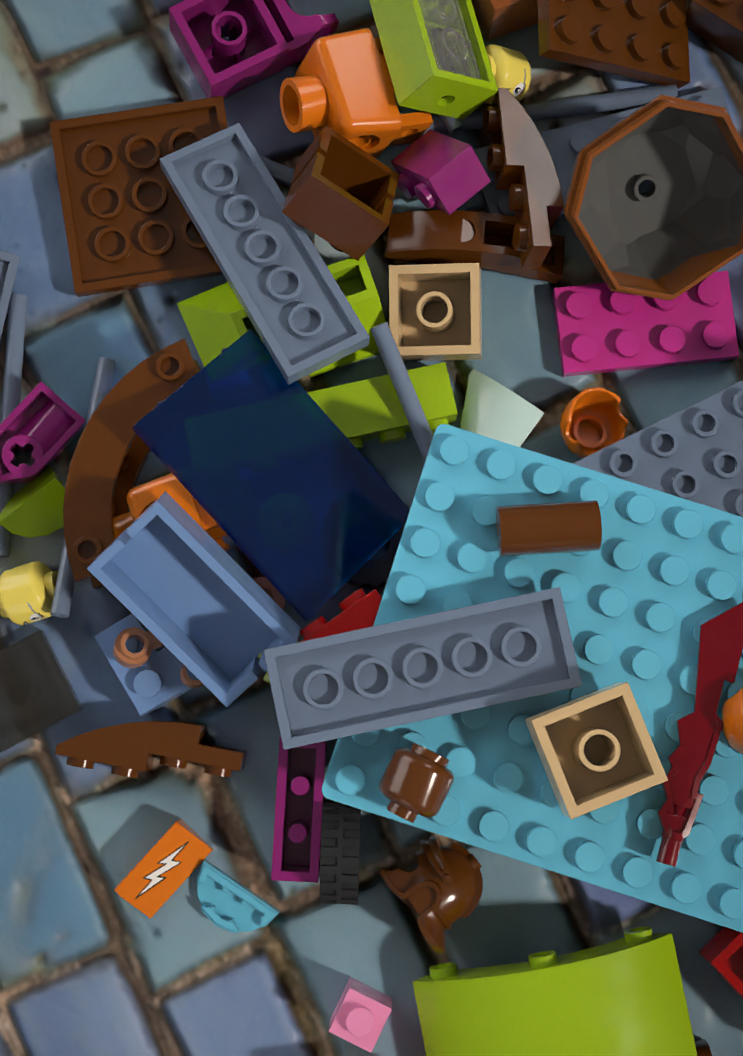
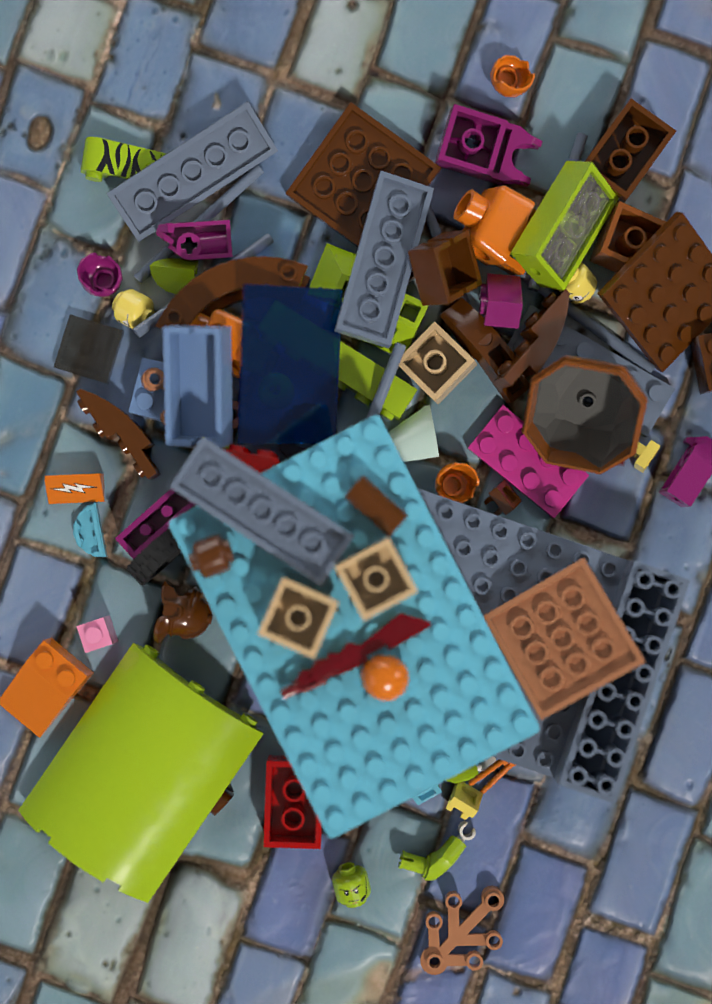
camera: 45 degrees right, 5 degrees up
none -> tan brick [335,537,418,621]
none -> reddish brown tile [484,480,522,516]

